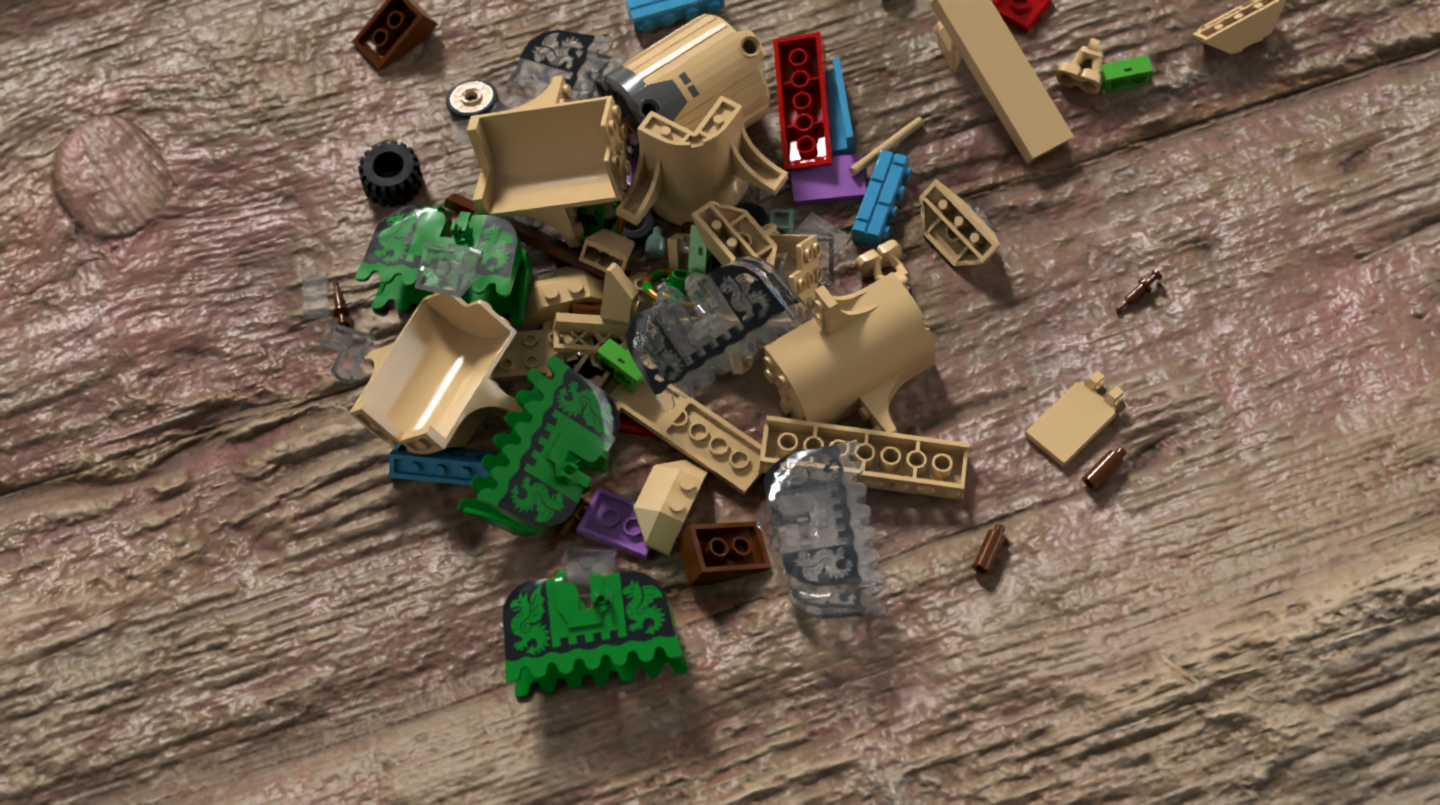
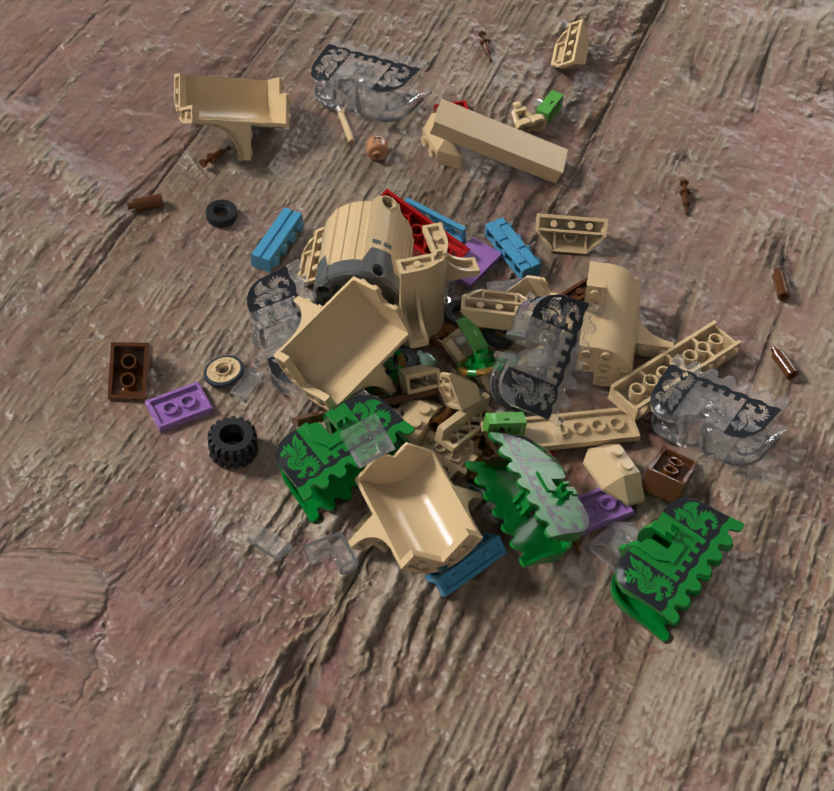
camera: 55 degrees left, 10 degrees down
reddish brown piece [333,281,350,330] -> none
tan bar [849,117,924,176] -> none
tan piece [855,240,910,291] -> none
tan tile [1025,370,1124,467] -> none
none -> medium lavender tile [145,381,214,433]

